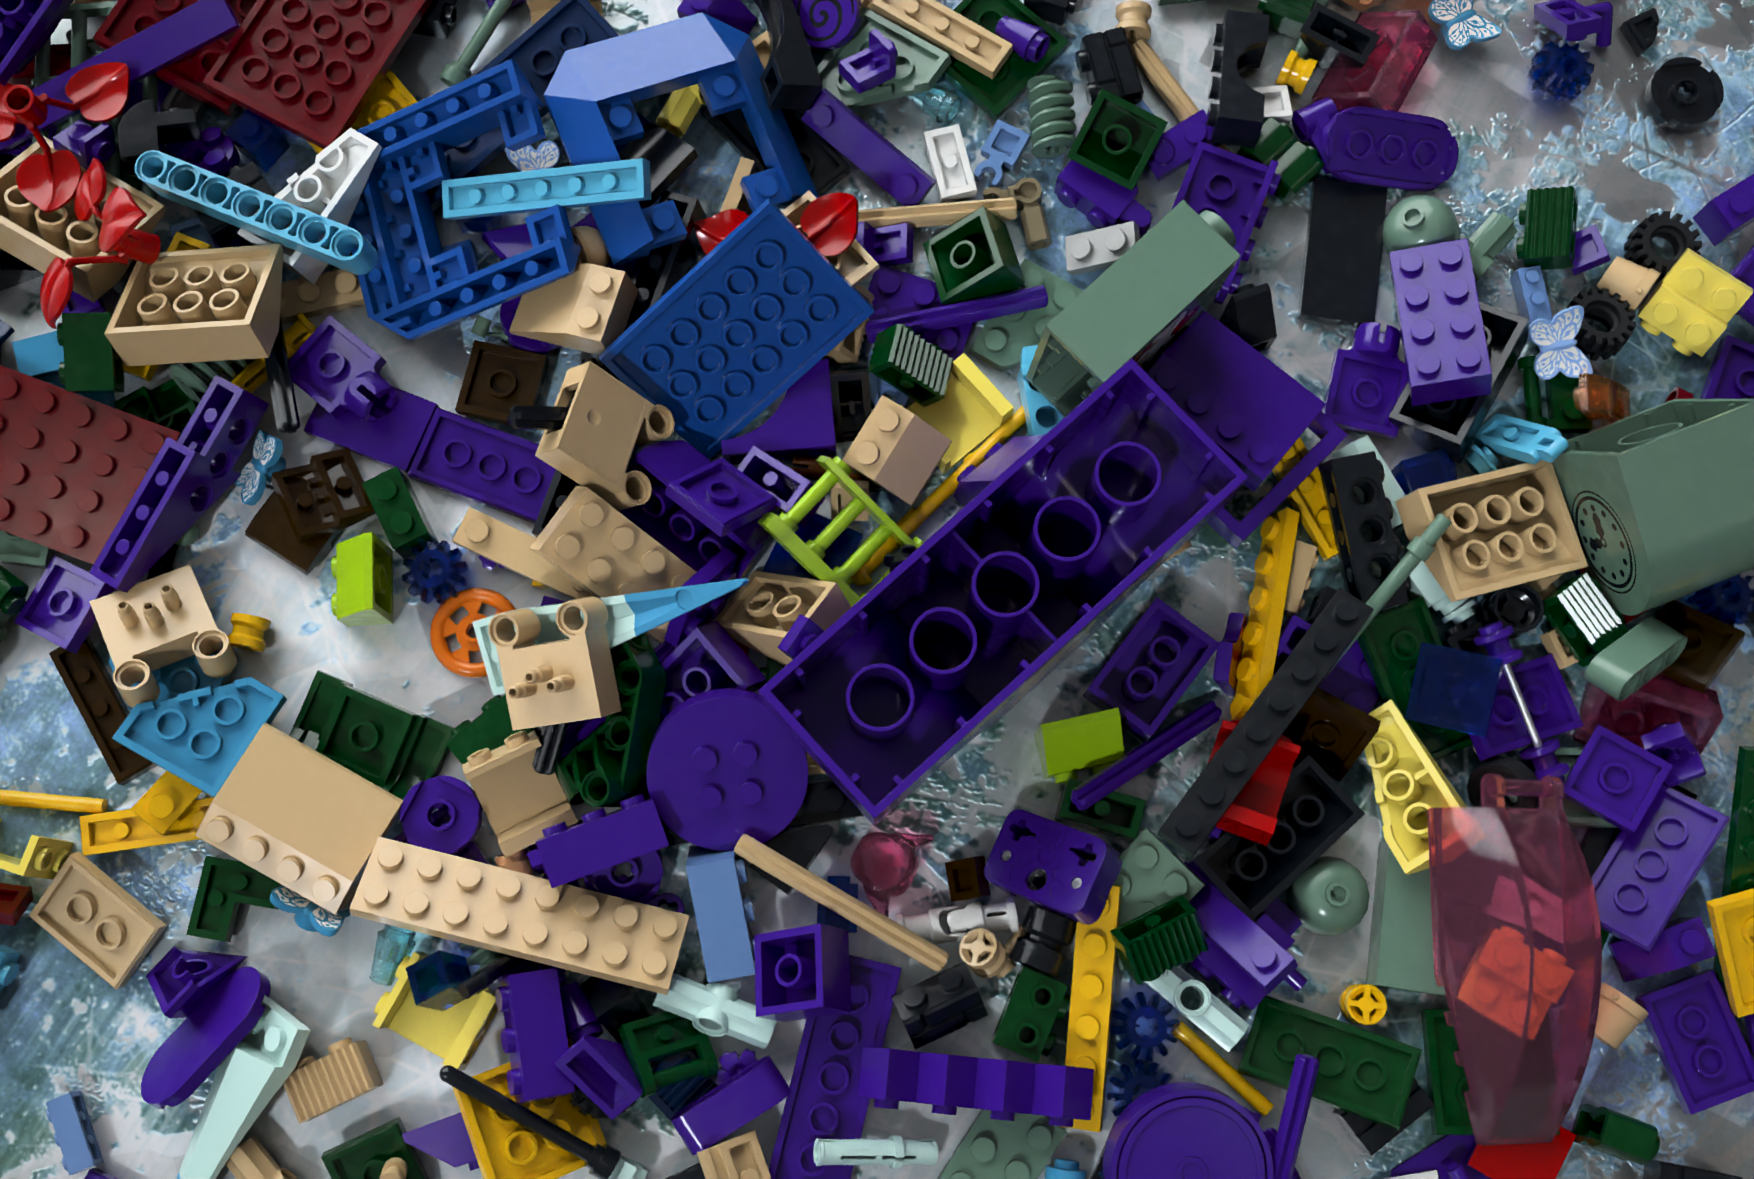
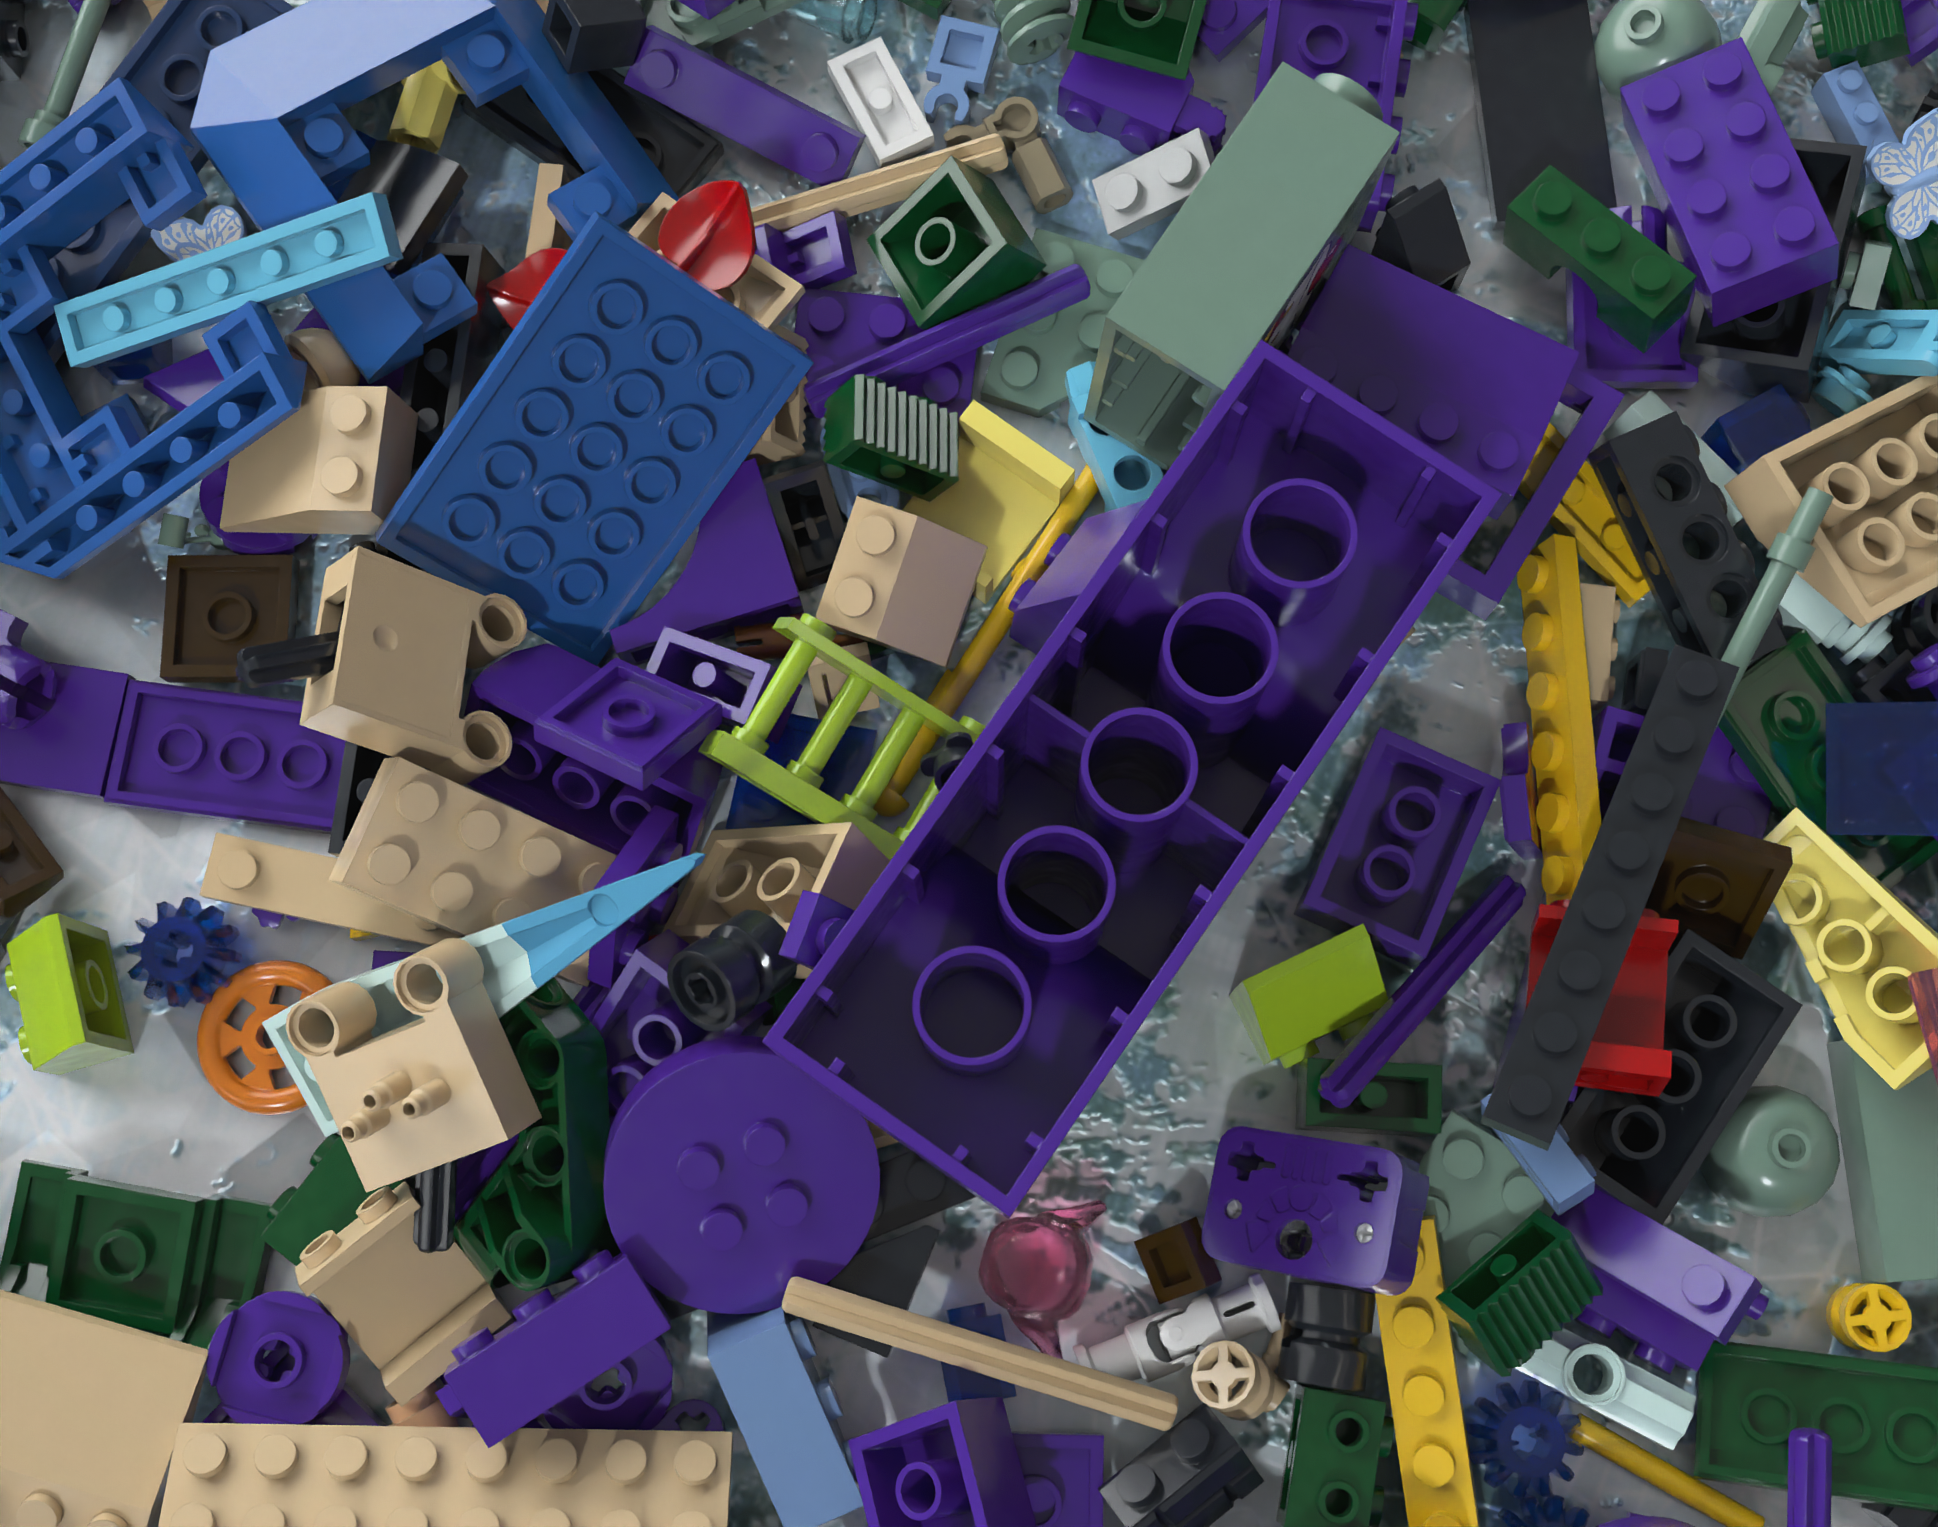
camera: 10 degrees left, 0 degrees up
dark green brick [362,466,439,559] -> none
dark purple bracket [1252,897,1302,951] -> none
none -> black wheel [667,909,797,1032]
none -> medium blue piece [1480,1093,1596,1216]
none -> dark green arch [1503,165,1697,353]
none -> sand green plate [1839,239,1892,310]

